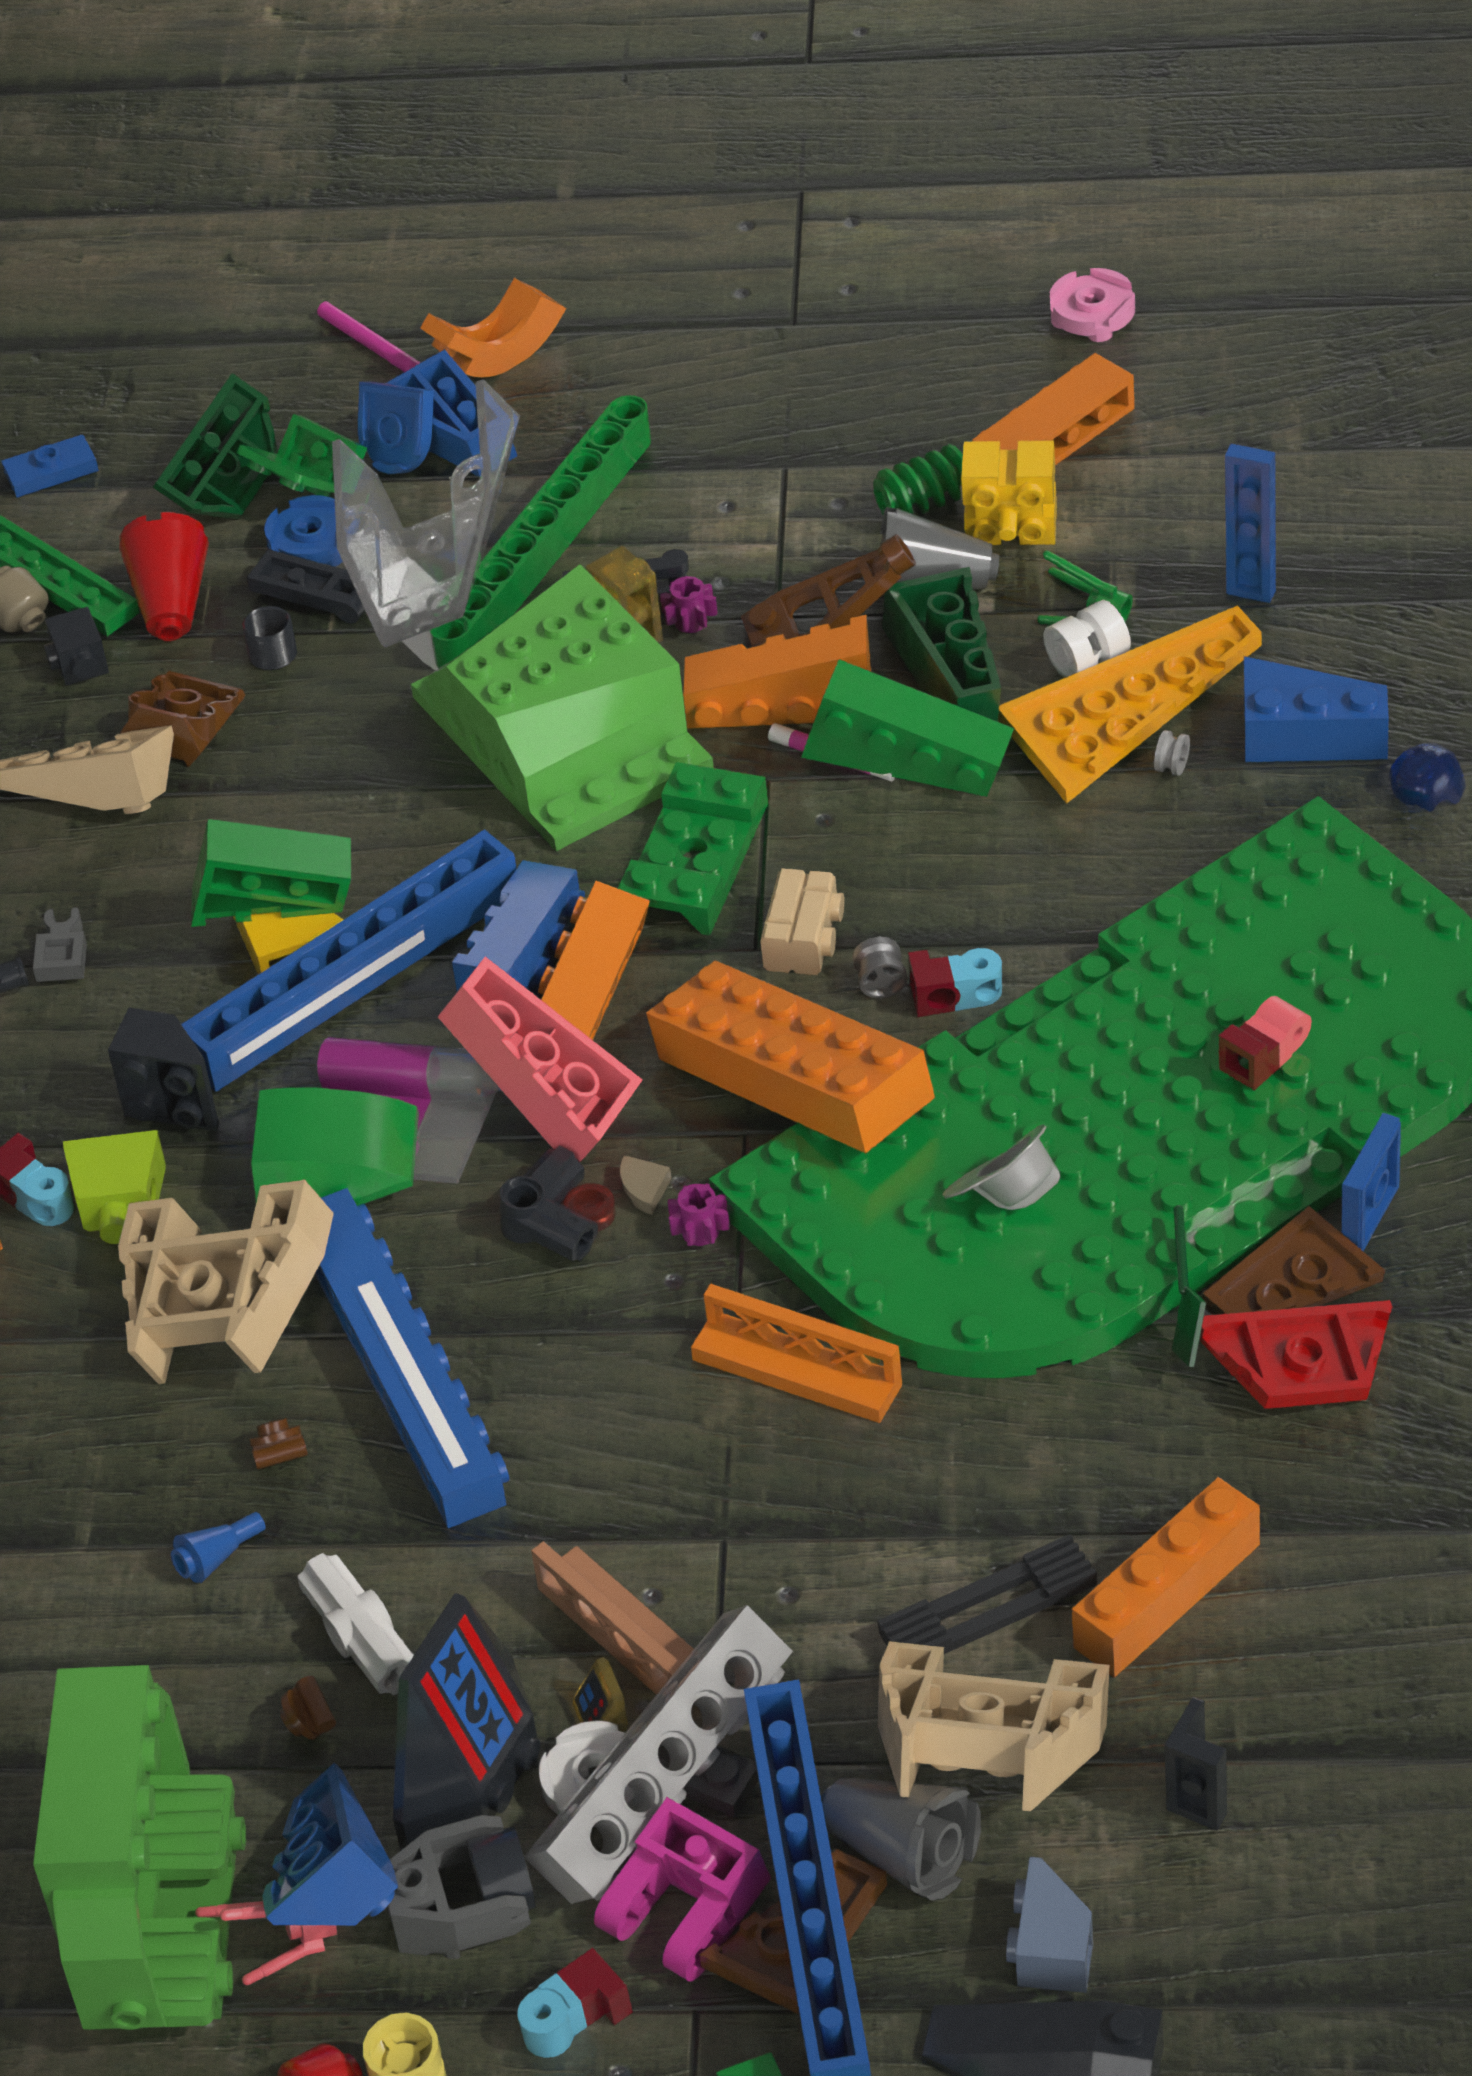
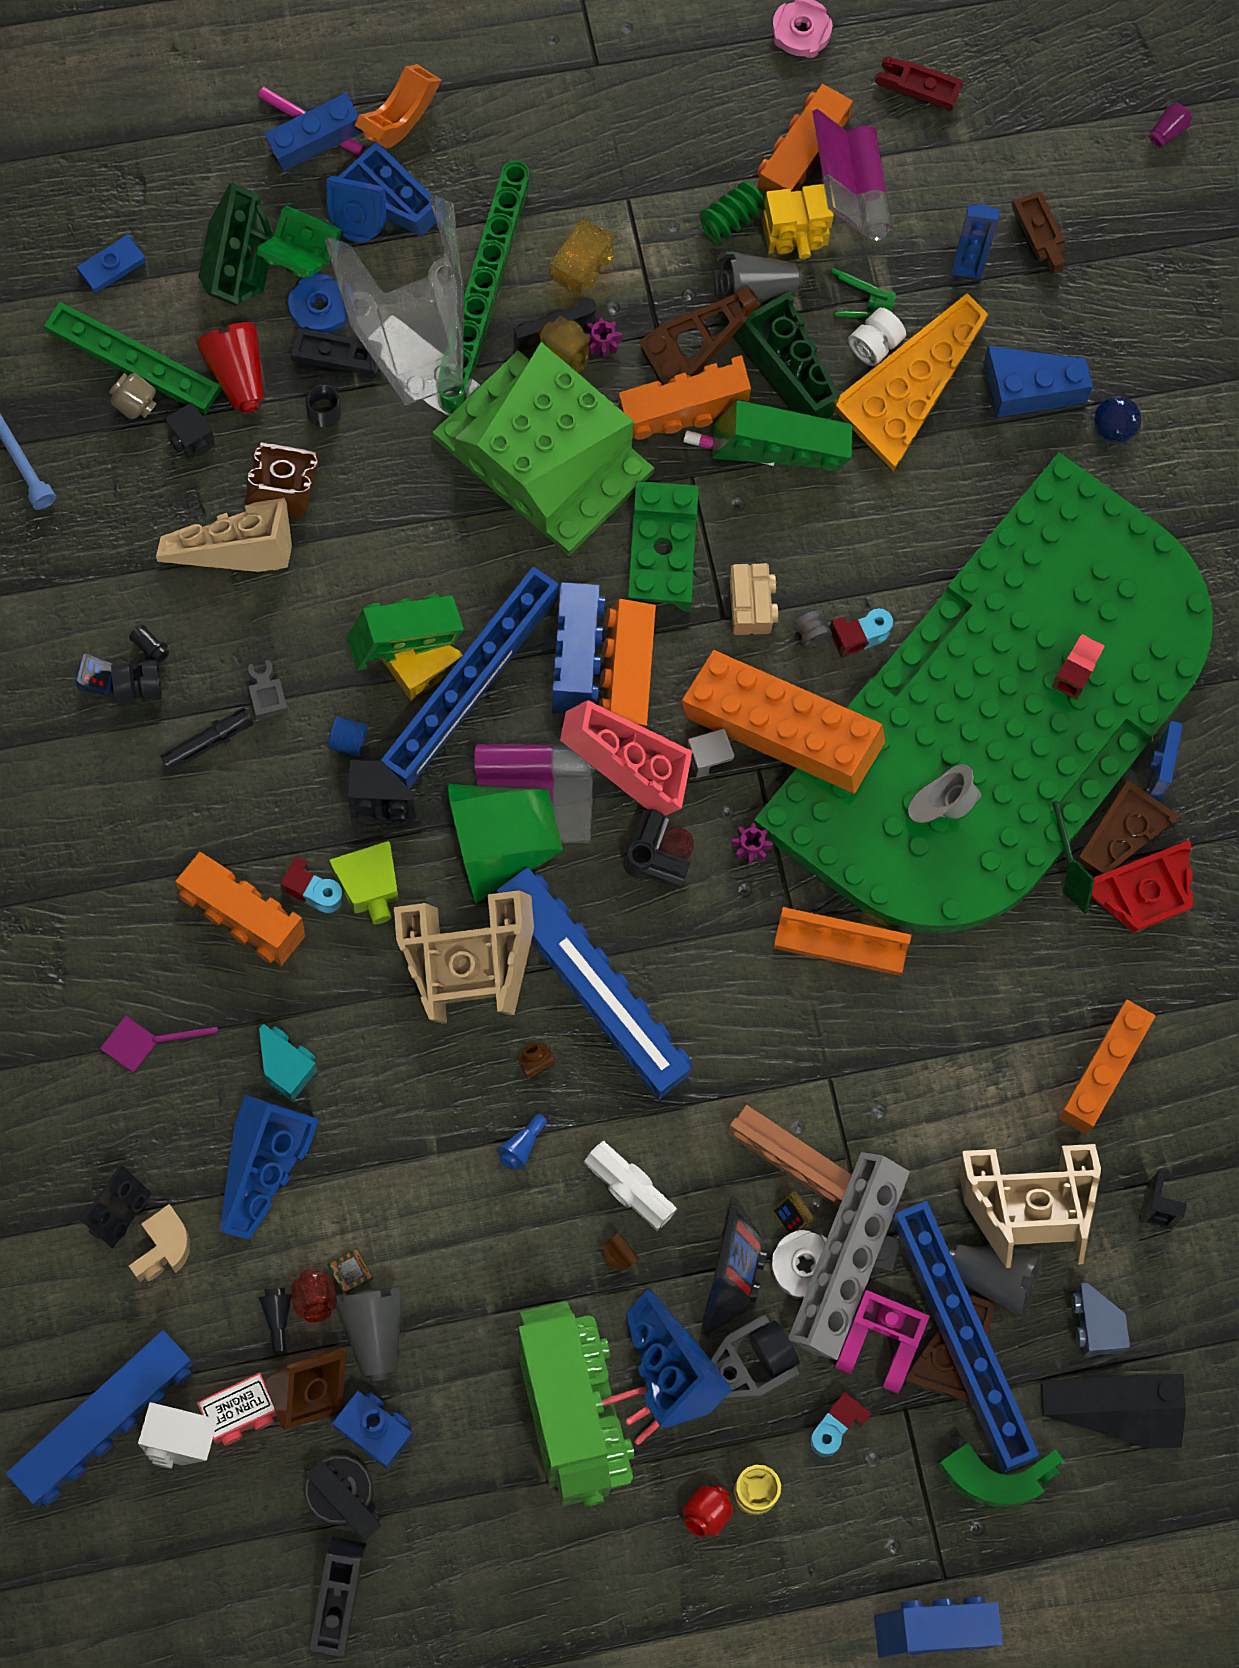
camera: 25 degrees left, 25 degrees up
dark tan tile [620,1155,672,1215] -> none
black container [878,1534,1097,1654] -> none
light grey bush [1154,730,1190,776] -> none
none -> blue brick [265,92,363,172]
none -> blue piece [328,716,367,757]
none -> clear yellow brick [549,218,615,296]
none -> light grey panel [687,729,734,779]
none -> magenta door [812,109,893,240]
none -> dark red hinge [875,56,963,111]
none -> reddish brown hinge [1011,191,1065,275]

